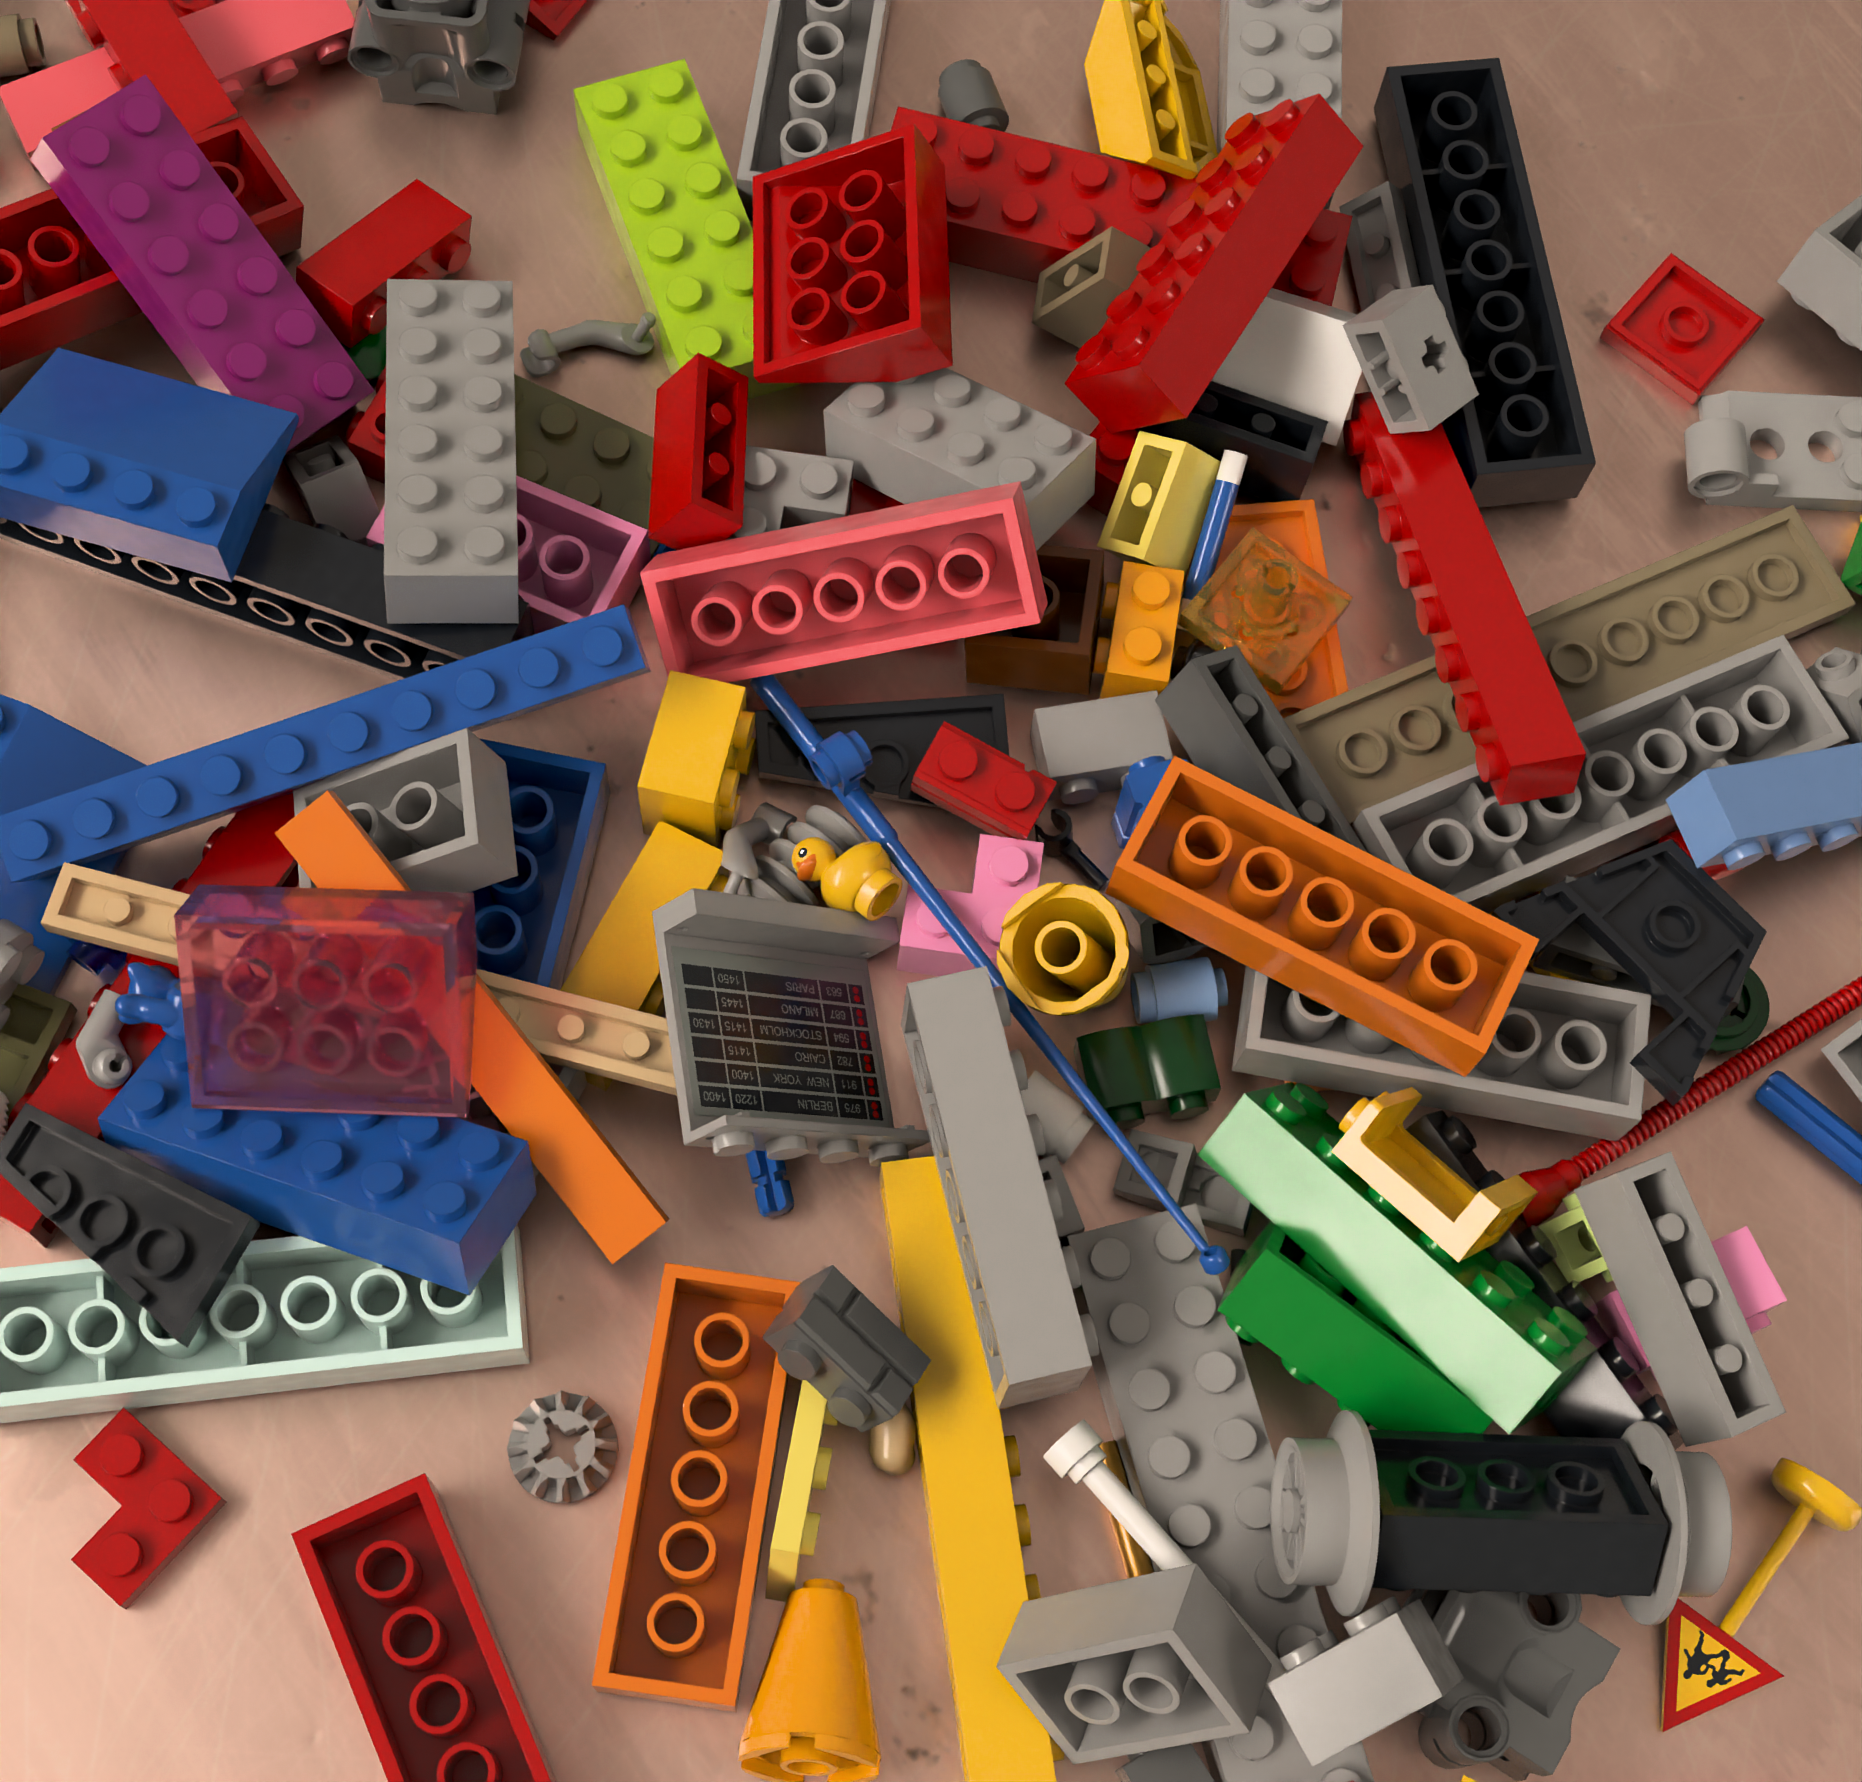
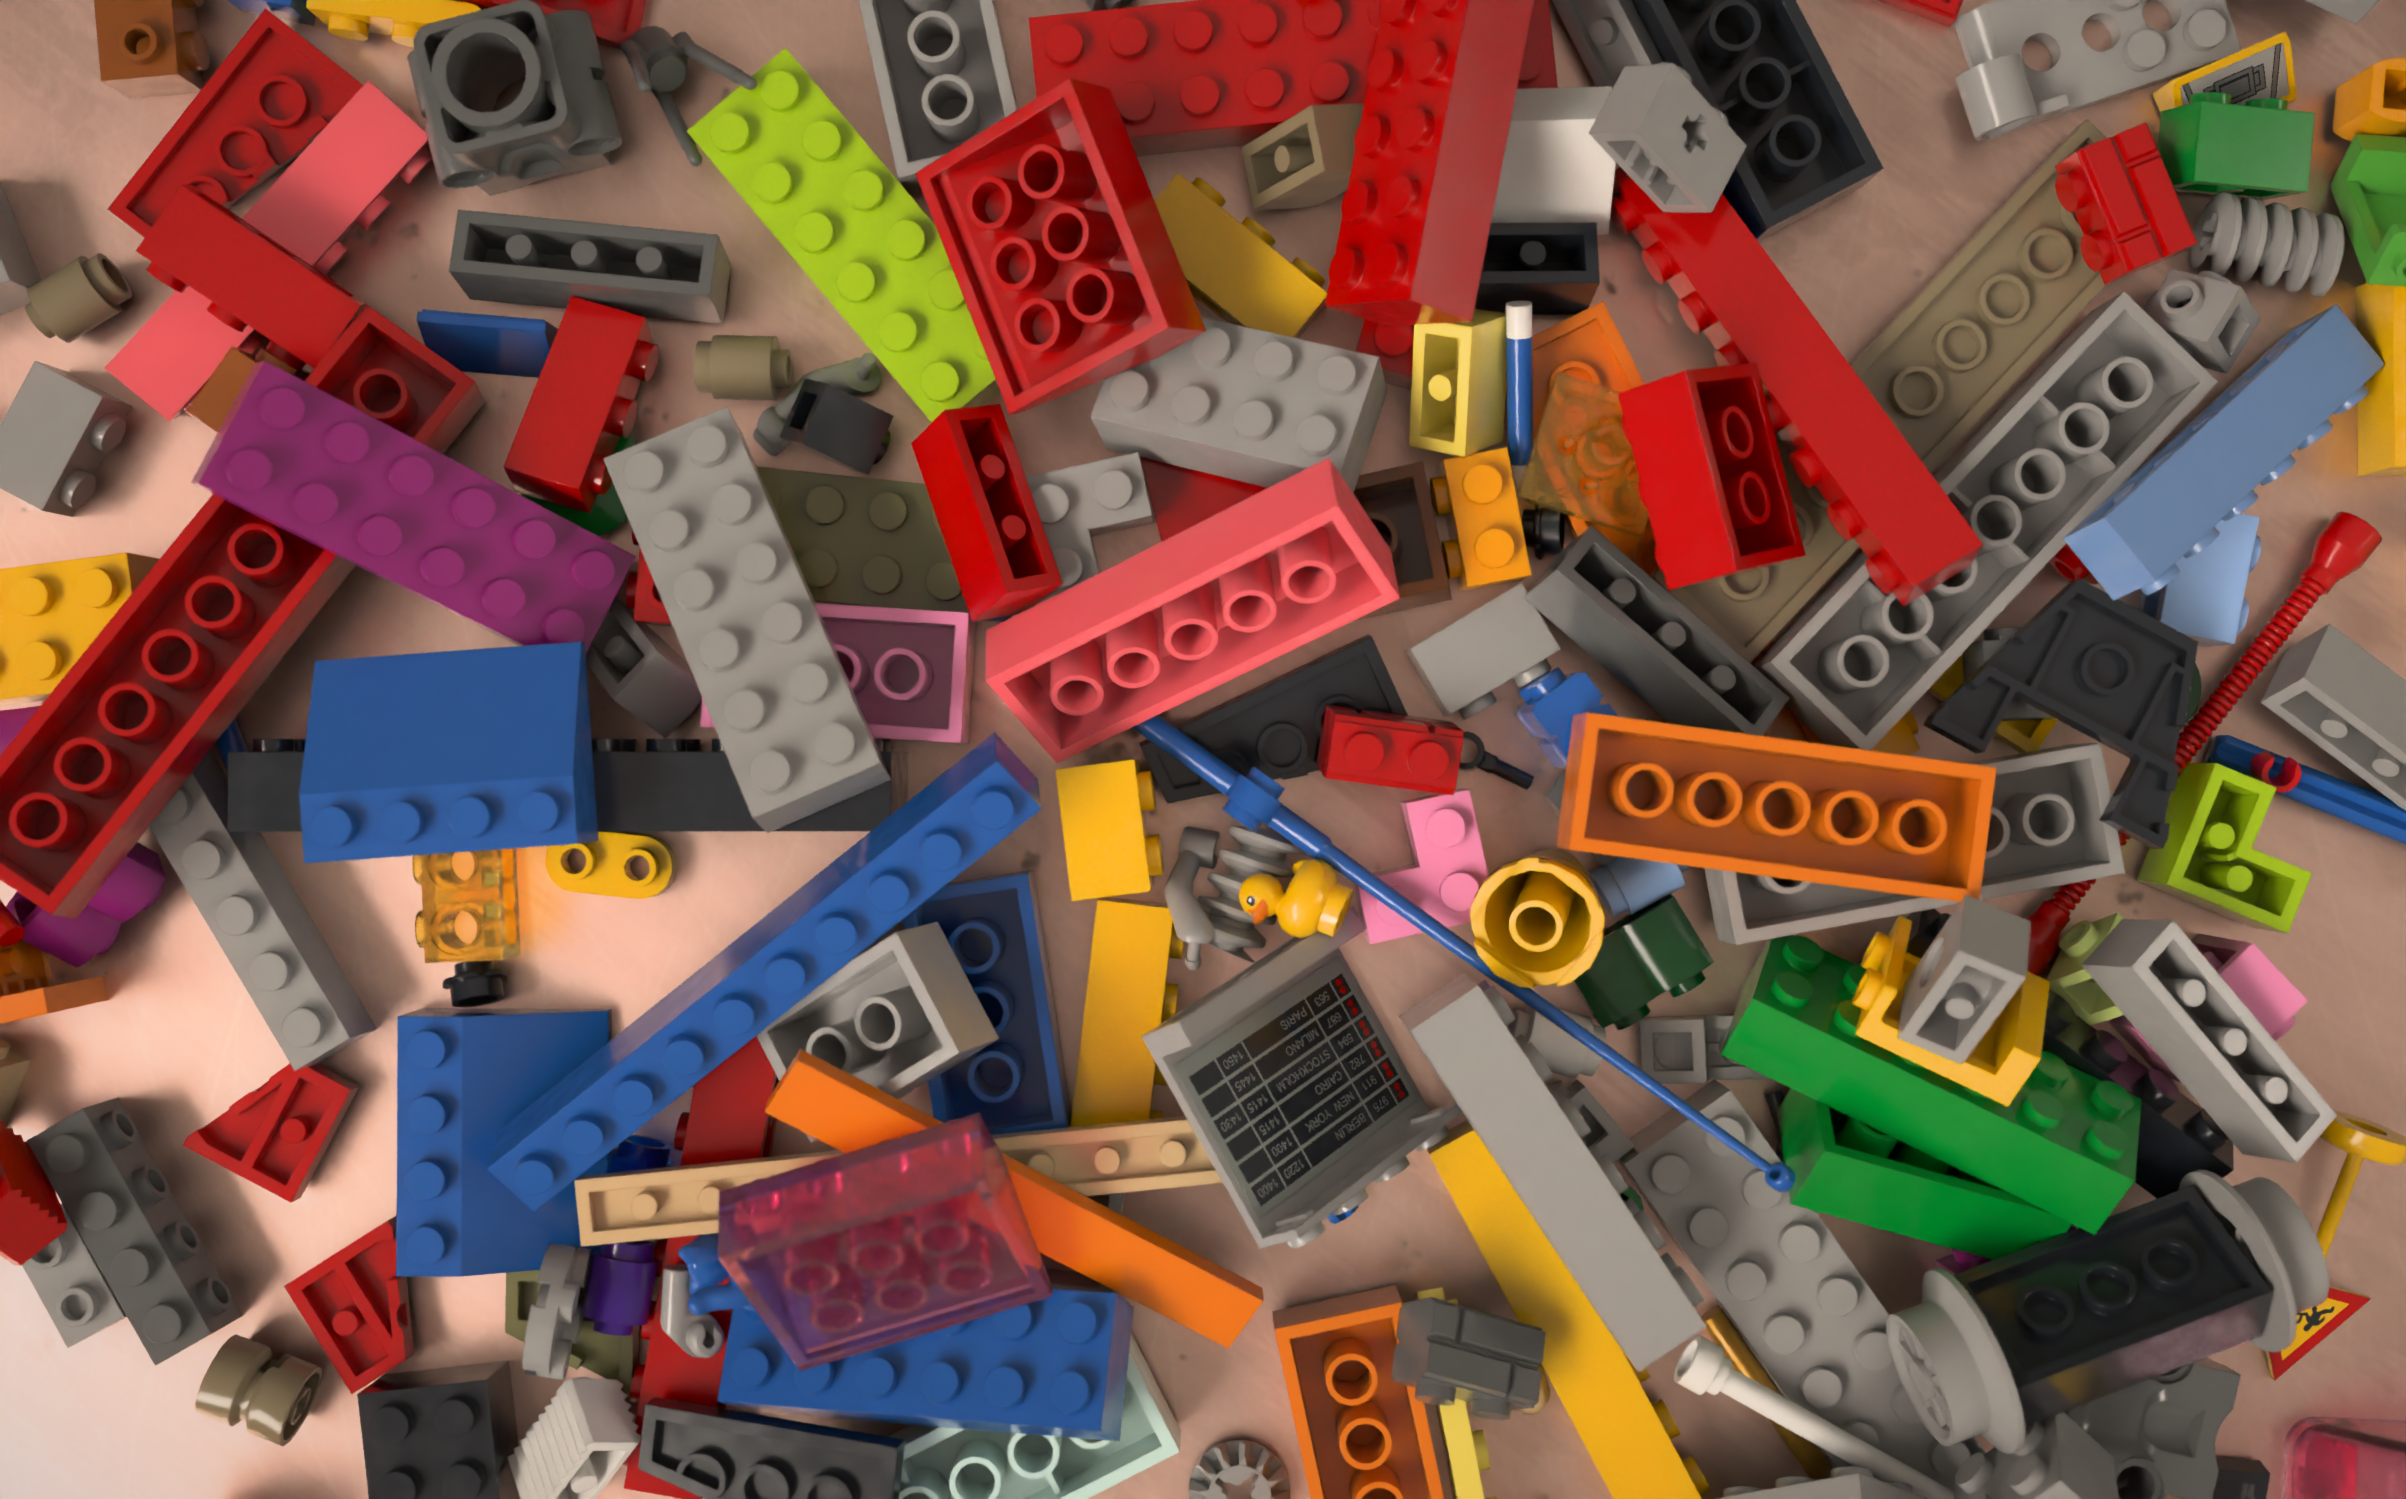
camera: 15 degrees left, 20 degrees up
none -> clear yellow brick [412,848,521,963]
none -> blue slope [417,309,558,378]
none -> black plate [442,959,507,1007]
none -> dark grey brick [449,210,731,324]
none -> yellow plate [545,831,678,899]
none -> dark purple brick [582,1240,659,1336]
none -> dark grey plant [621,26,757,166]
none -> dark tan brick [694,335,792,401]
none -> black brick [780,378,894,475]
none -> yellow brick [1155,172,1327,339]
none -> red brick [1618,363,1806,590]
none -> light grey brick [1897,895,2031,1065]
none -> red brick [2055,123,2197,284]
none -> lime brick [2137,763,2313,934]
none -> light blue brick [2138,513,2261,647]
none -> red hand [2250,751,2302,794]

